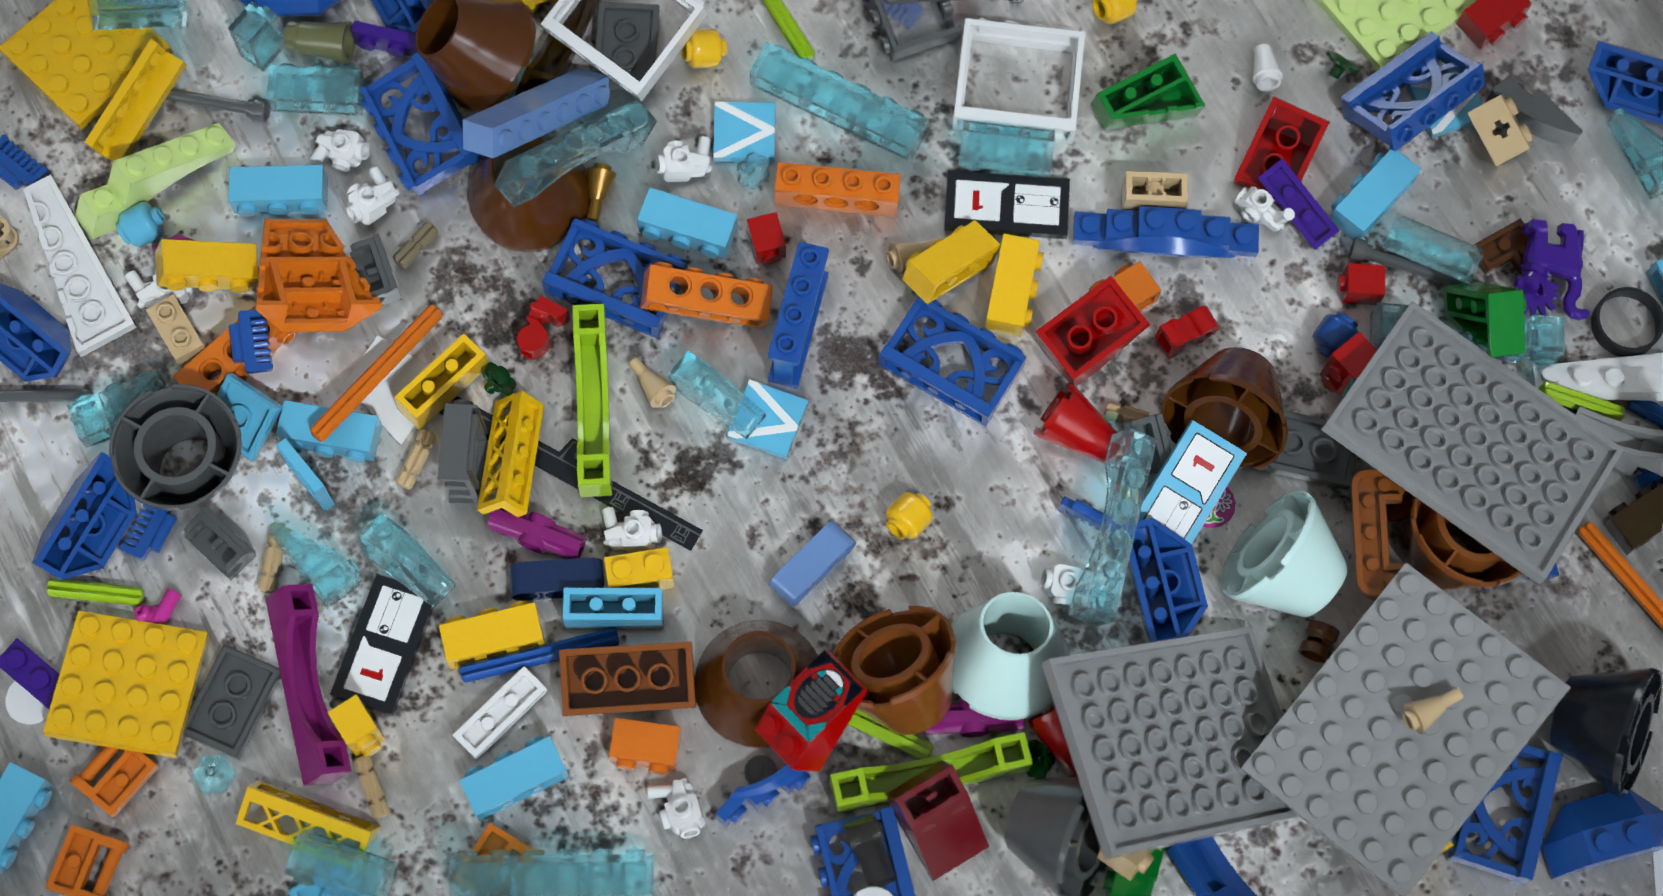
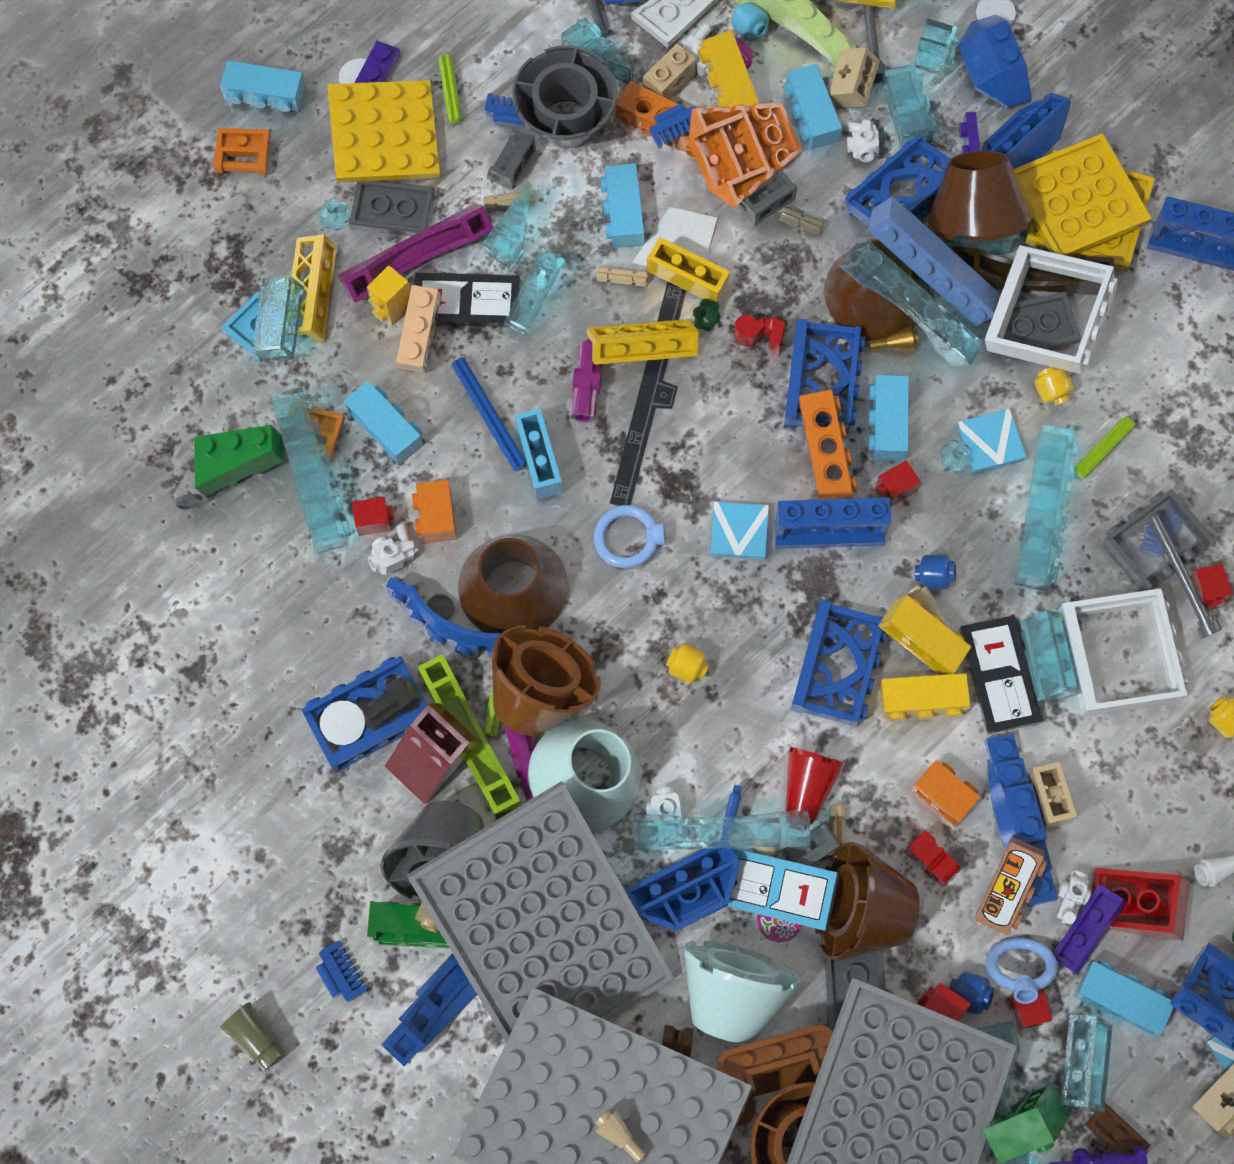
camera: 80 degrees right, 0 degrees up
blue wedge [32,452,137,580] -> none
orange plate [69,747,159,818] -> none
dark pink arm [134,588,182,624] -> none
medium azure tile [217,373,283,461] -> none
medium azure tile [276,438,335,511] -> none
olive plant [283,21,355,64] -> none
orange axle [310,304,442,442] -> none
white piece [345,167,399,225] -> none
tan axle [353,756,390,820] -> none
dark grey window [437,400,489,505] -> none
yellow brick [439,601,545,670] -> none
white plate [453,666,548,760] -> none
dark blue beam [510,558,604,601] -> none
dark orange brick [559,641,696,716] -> none
lime arch [572,304,612,497] -> none
white piece [602,507,662,553] -> none
yellow brick [604,547,675,590] -> none
tan cone [629,357,676,408] -> none
white piece [655,136,712,182] -> none
clear light blue slope [668,351,766,439] -> none
slope [755,650,868,772] -> none
medium blue beam [768,520,857,607] -> none
orange brick [775,162,901,217] -> none
red slope [1035,276,1150,387] -> none
green wedge [1090,53,1206,130] -> none
dark grey piece [1348,237,1483,285] -> none
none -> red brick [352,497,395,536]
none -> light nougat brick [396,285,441,374]
none -> light blue piece [594,505,665,568]
none -> tan brick [828,47,880,108]
none -> blue head [915,554,956,591]
none -> brick [975,836,1047,935]
none -> light blue piece [986,937,1058,1004]

